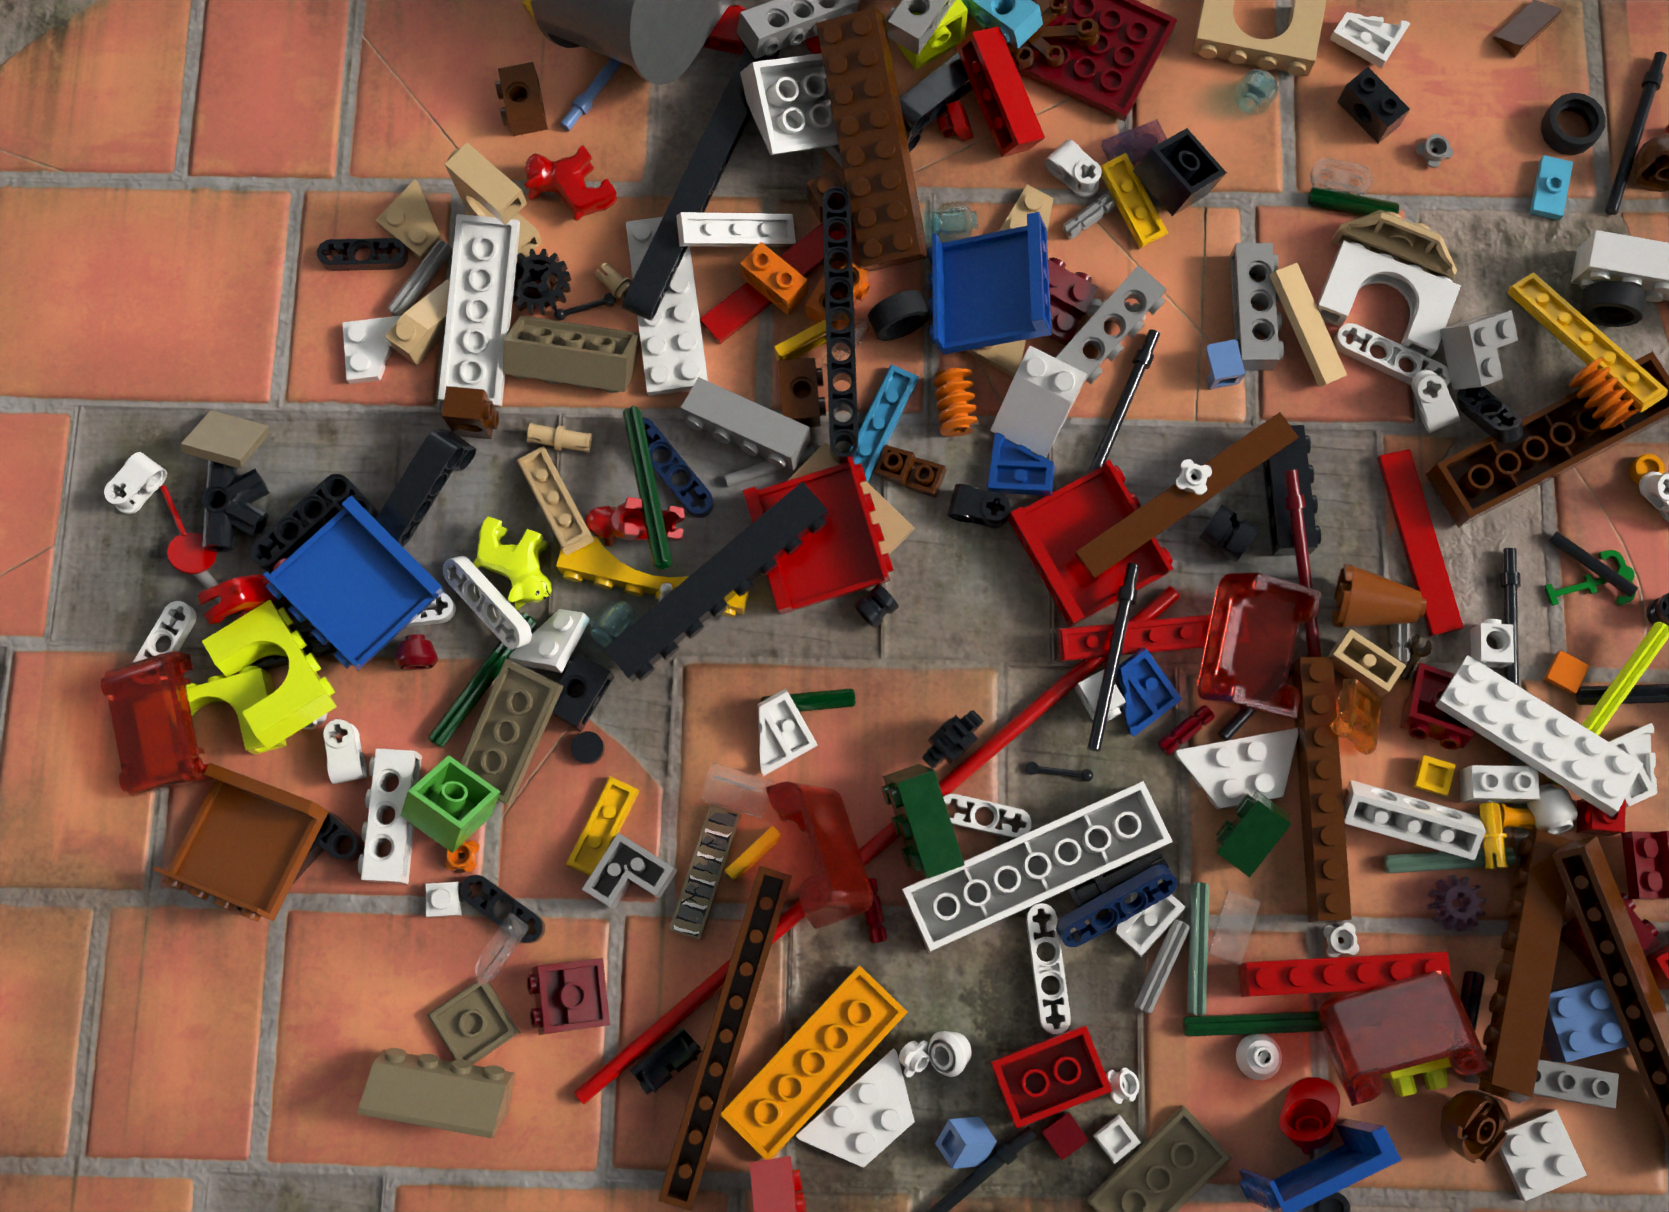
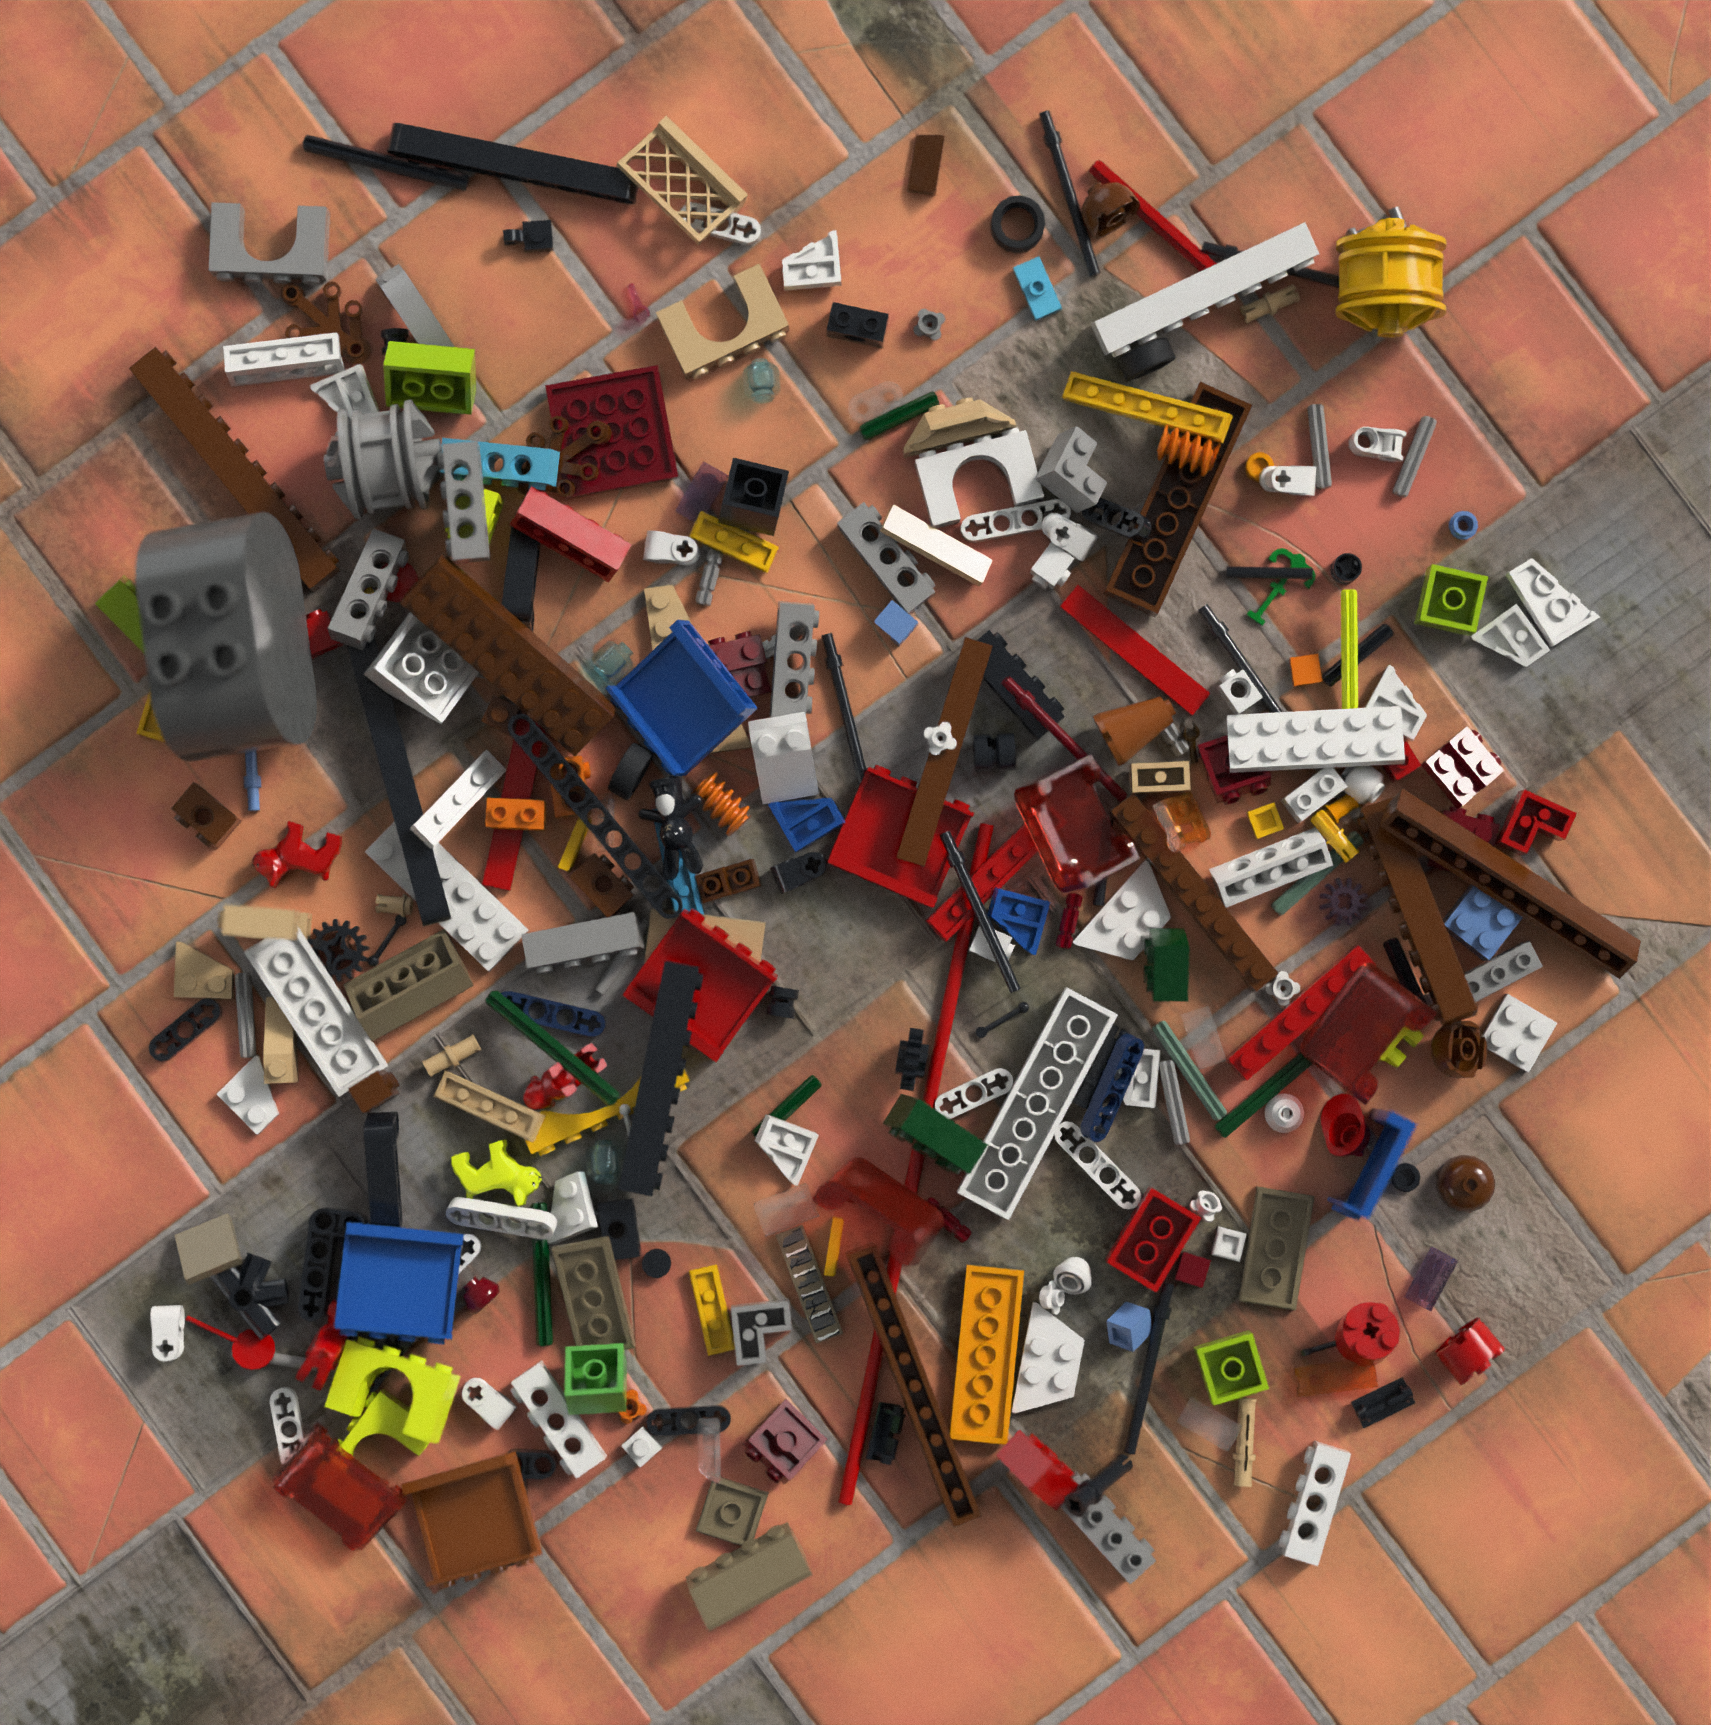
camera: 45 degrees left, 10 degrees up
red tile [937,100,974,142] -> none
none -> black animal [638,776,703,881]
none -> white brick [1030,542,1074,590]

